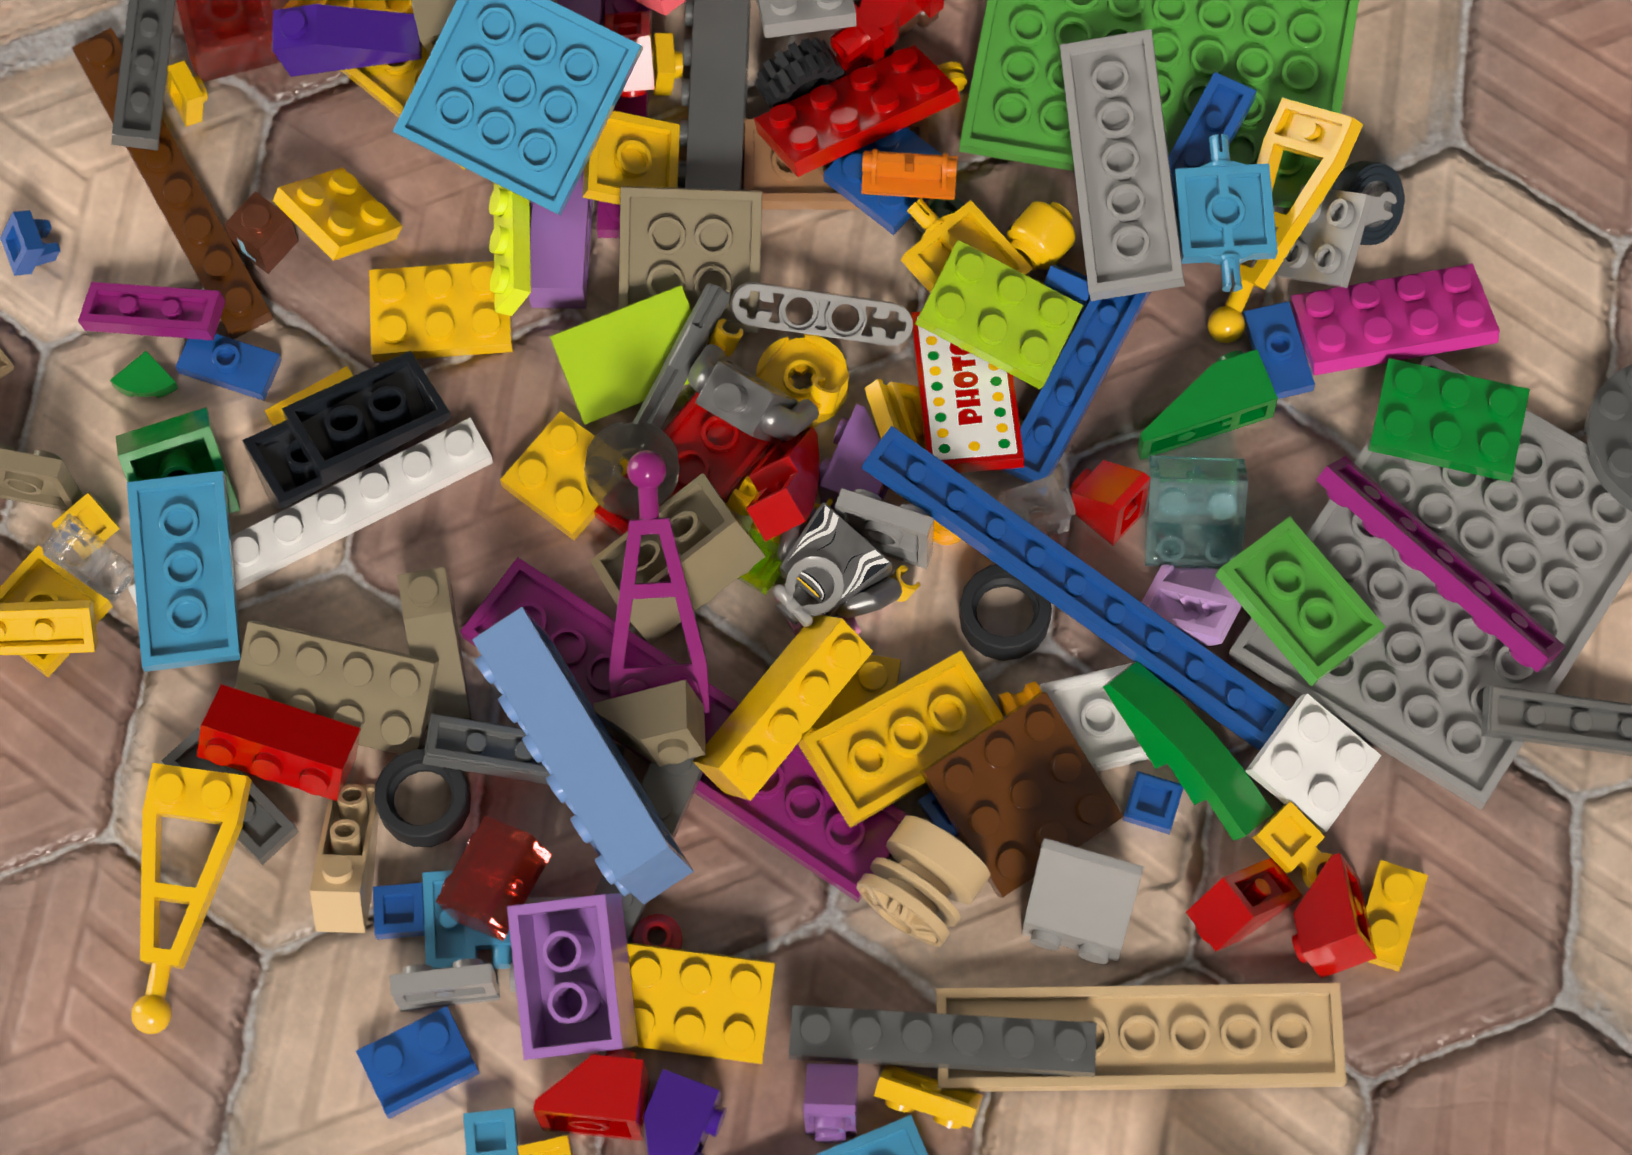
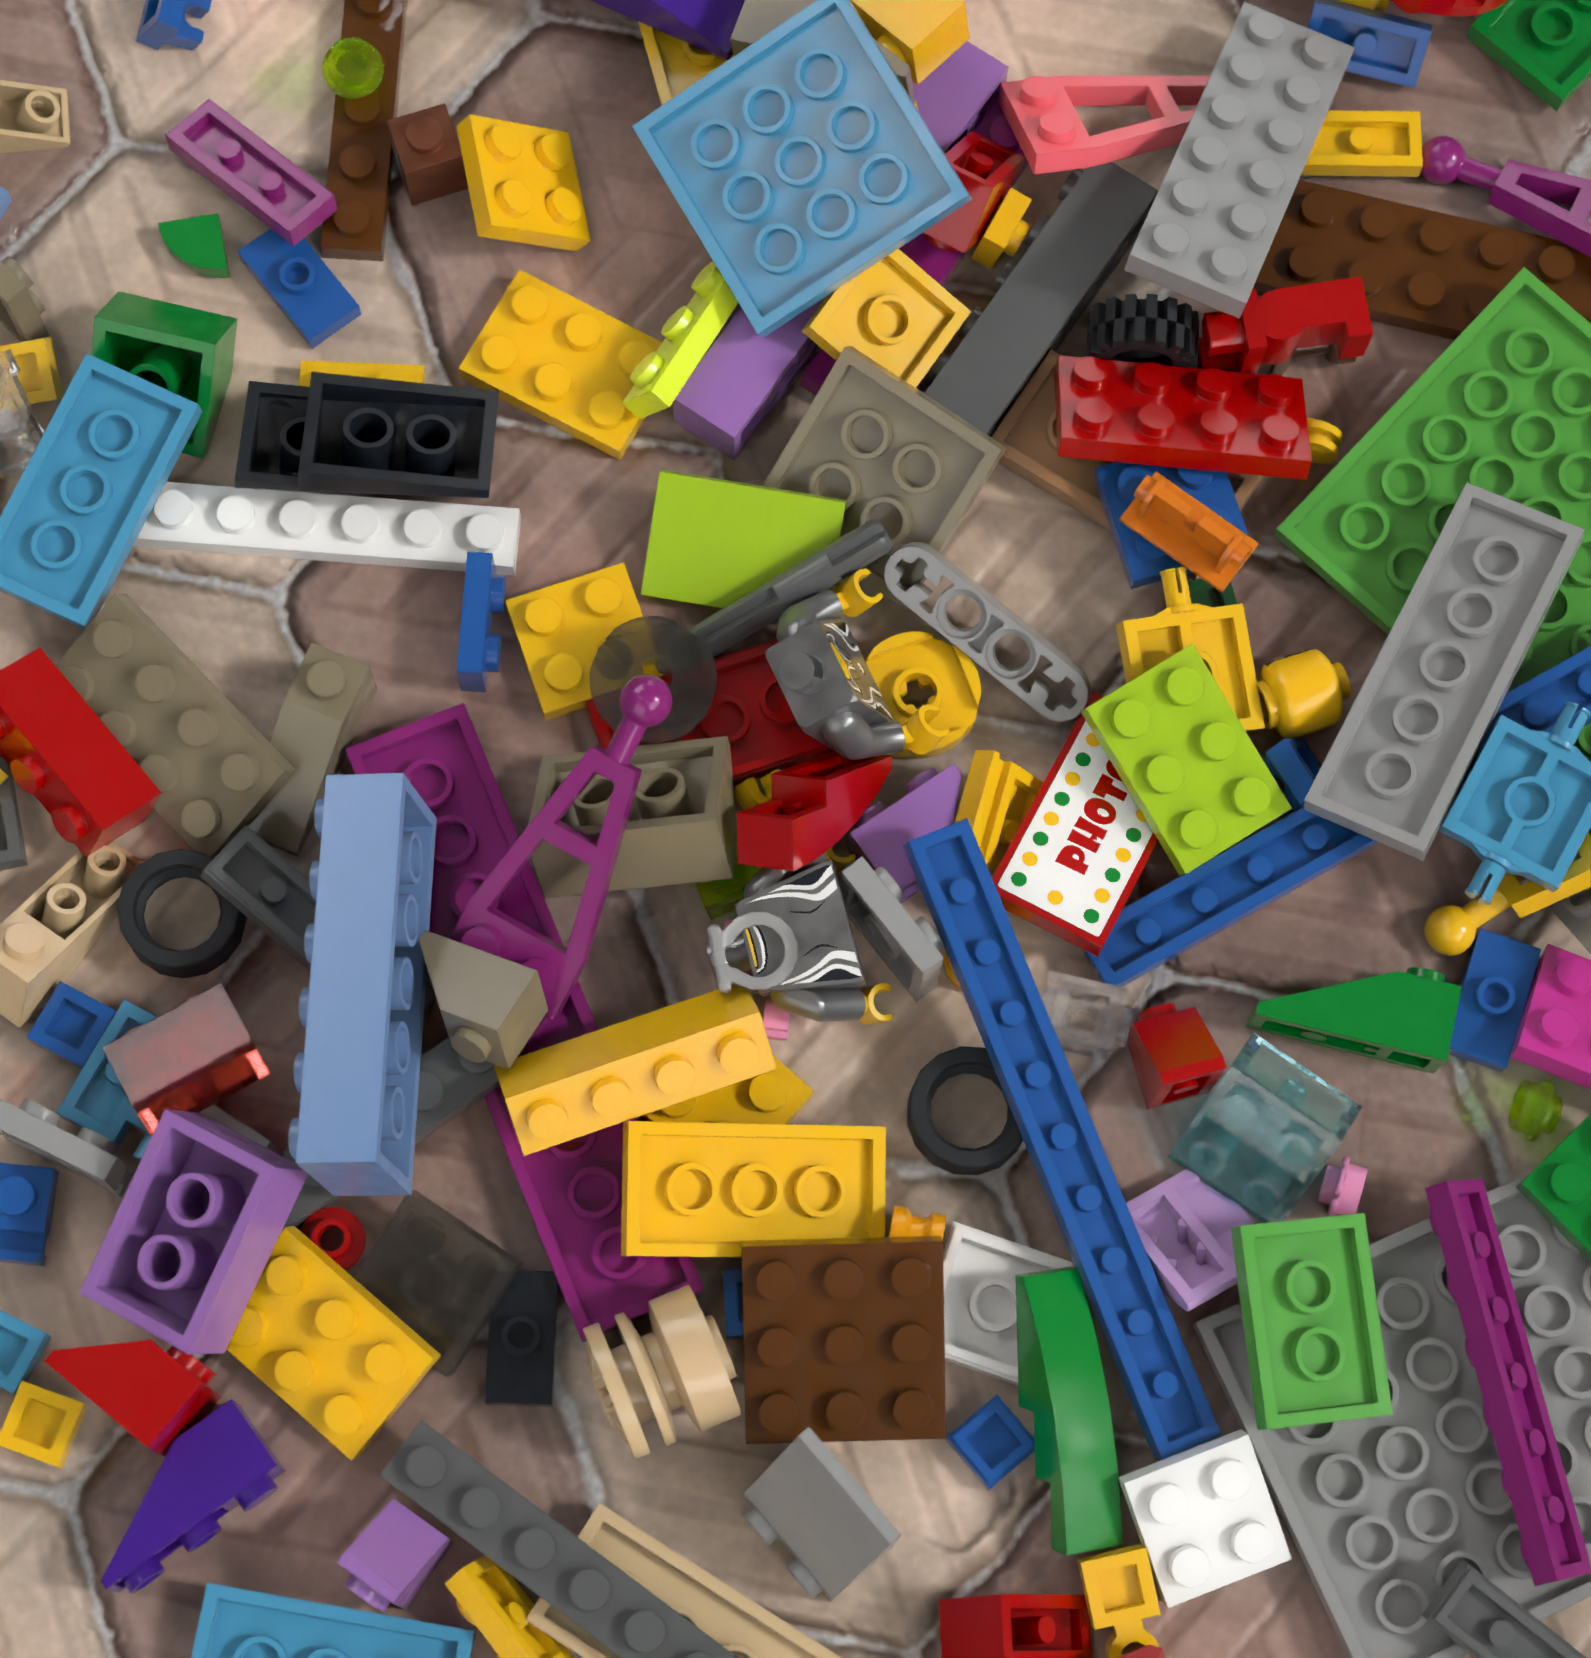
camera: 25 degrees right, 5 degrees up
none -> clear neon green plate [322,37,384,98]
none -> clear smoke plate [354,1190,523,1377]
none -> blue plate [456,552,507,692]
none -> black plate [485,1269,559,1407]
none -> bright pink plate [1318,1156,1368,1217]
none -> clear neon green plate [1508,1080,1563,1142]

